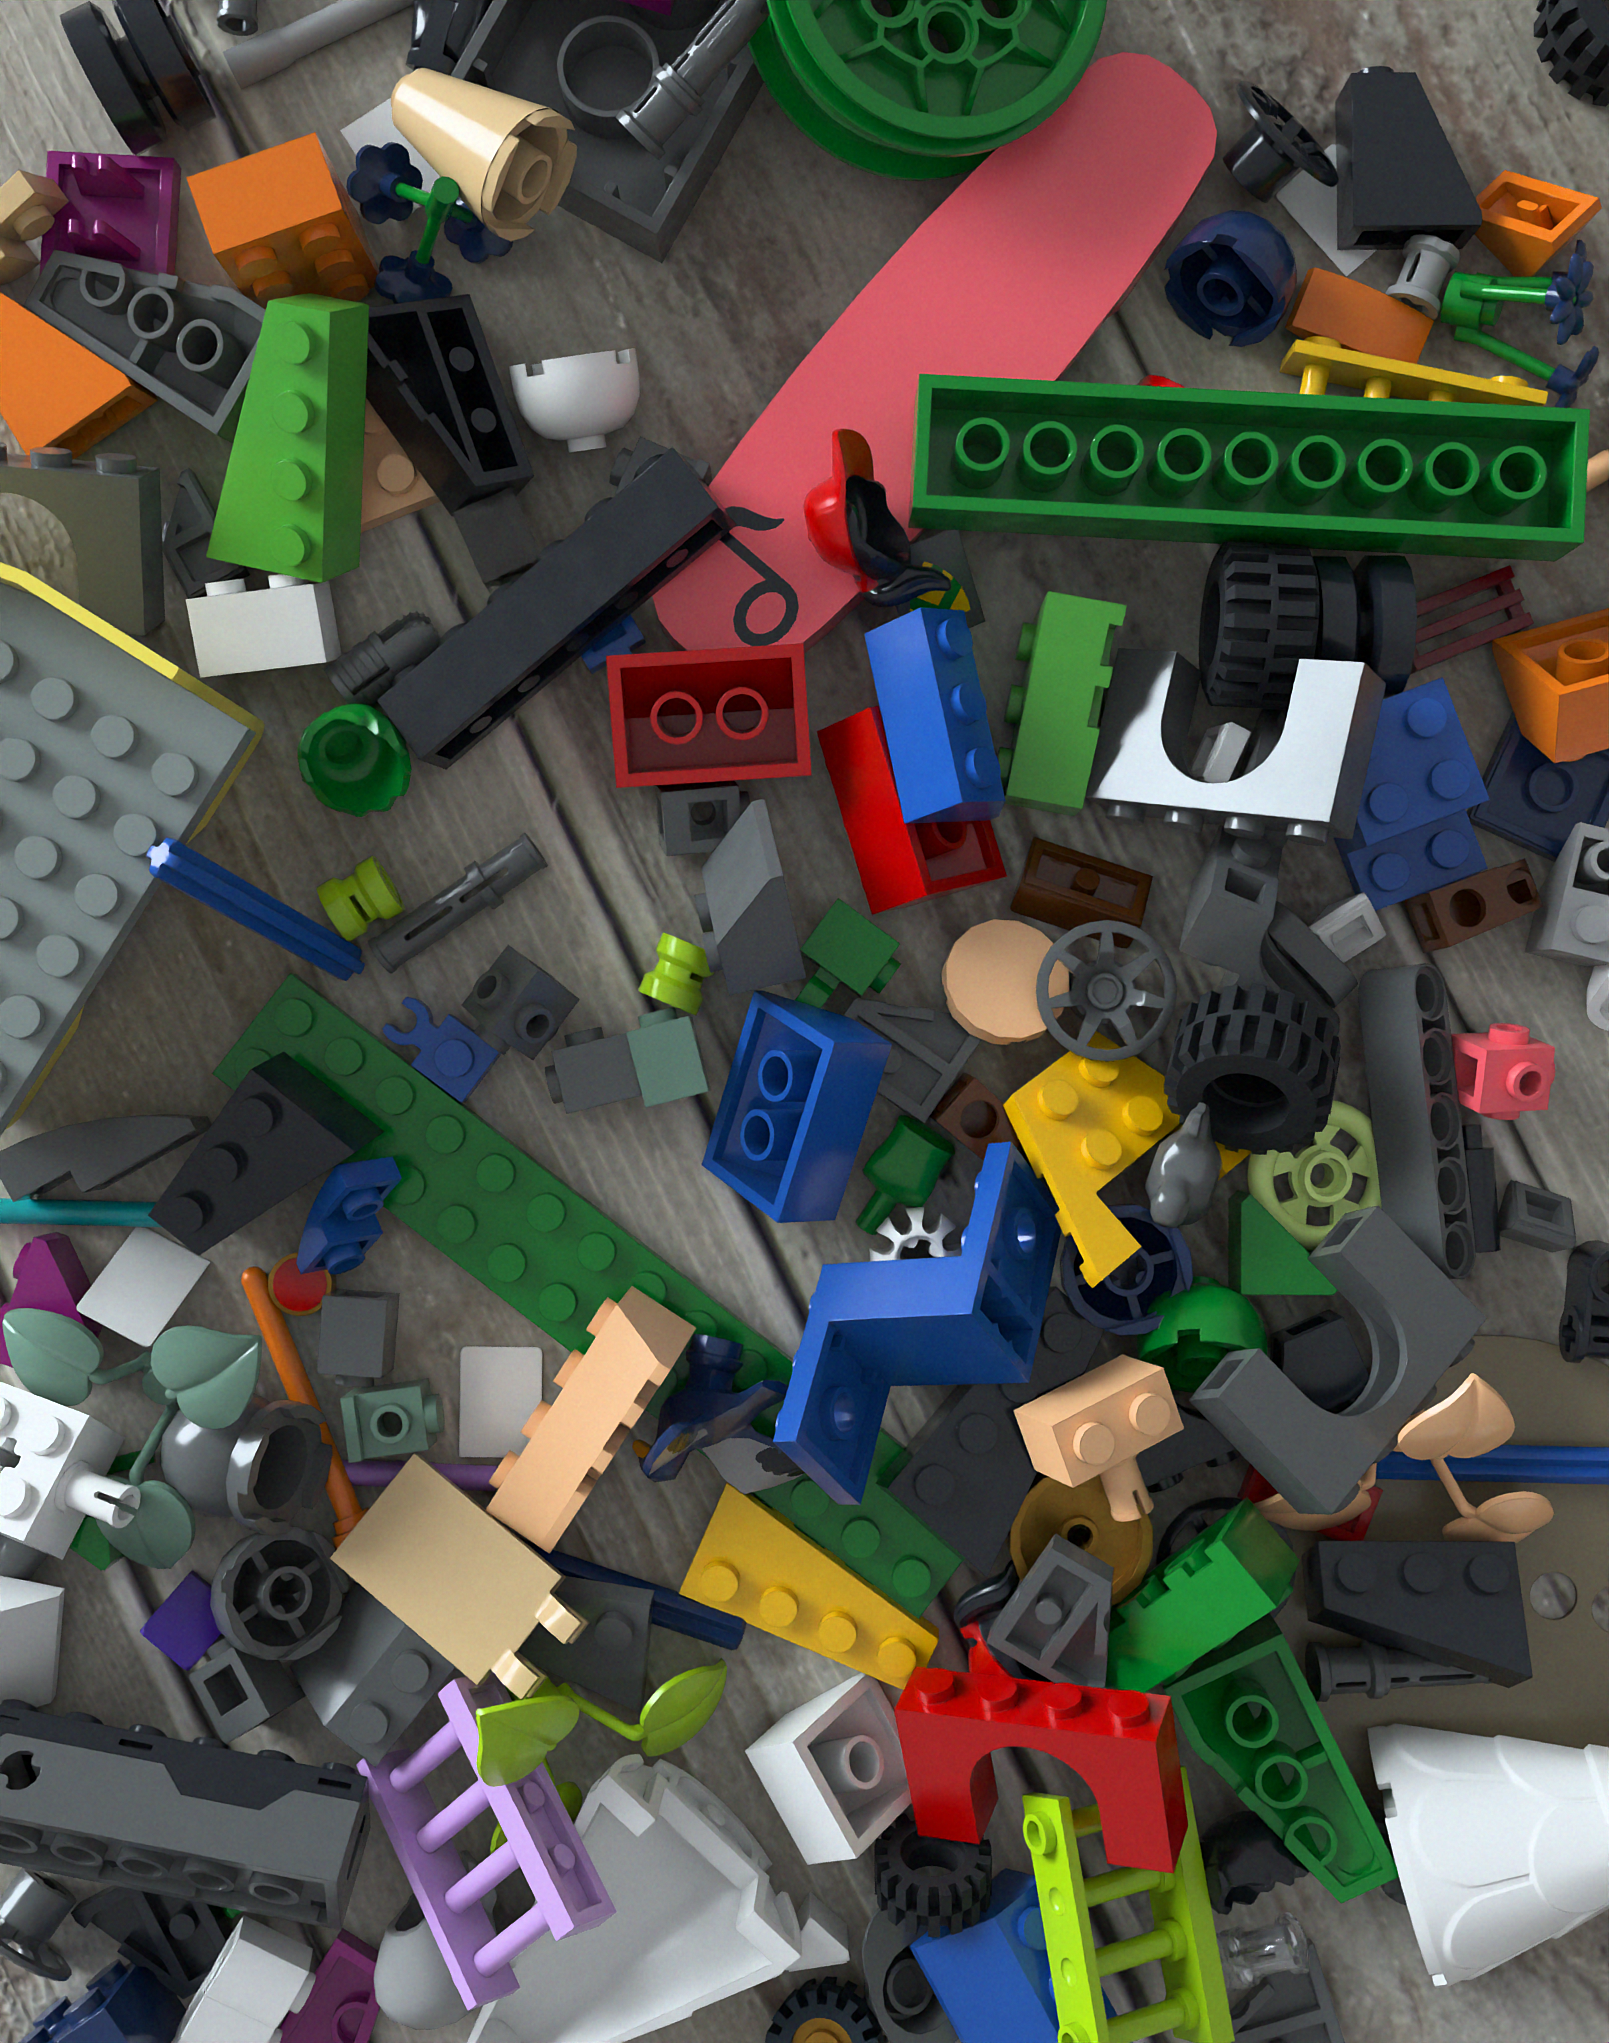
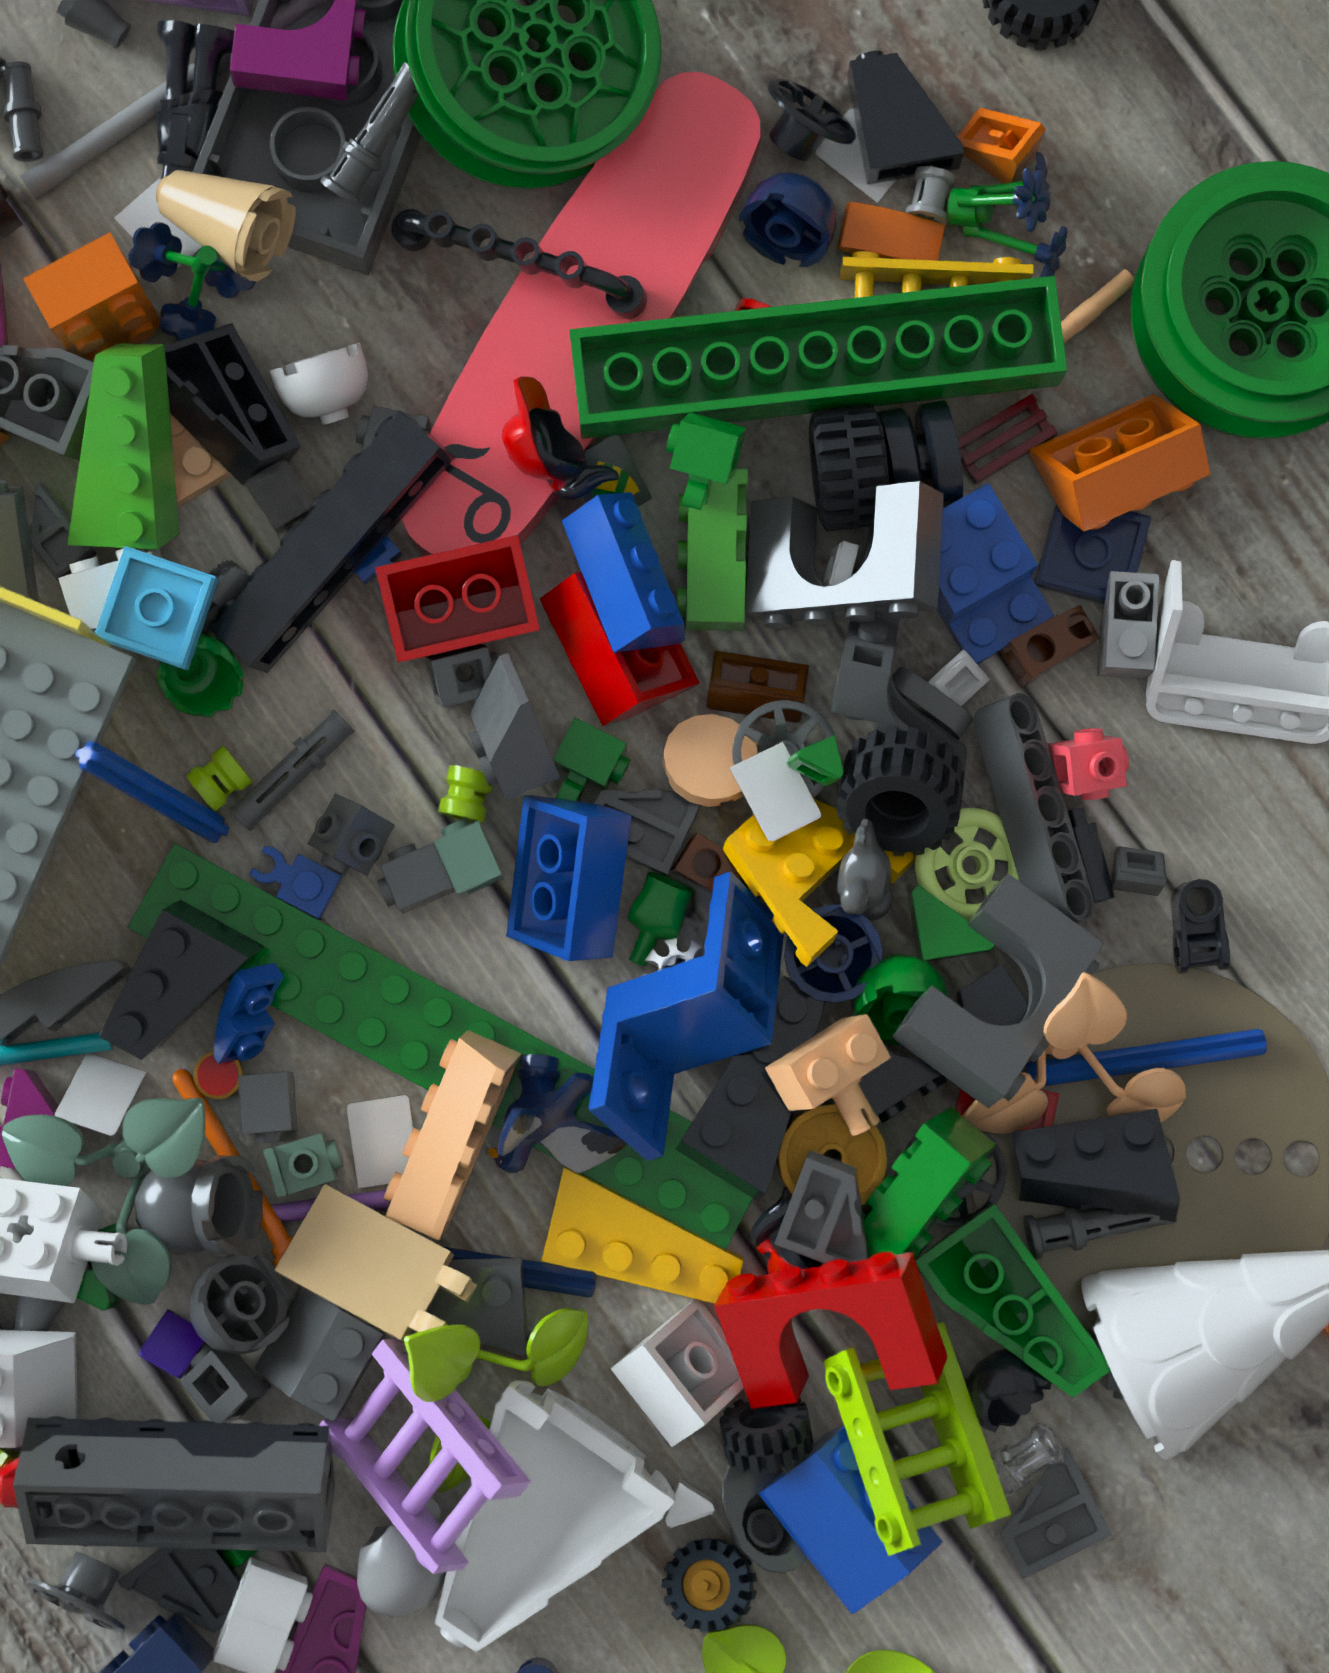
camera: 10 degrees left, 5 degrees down
none -> medium azure plate [95,546,220,670]
none -> black bar [391,209,647,319]
none -> green brick [666,412,746,510]
none -> white sticker [729,742,821,841]
none -> green slope [786,735,844,787]

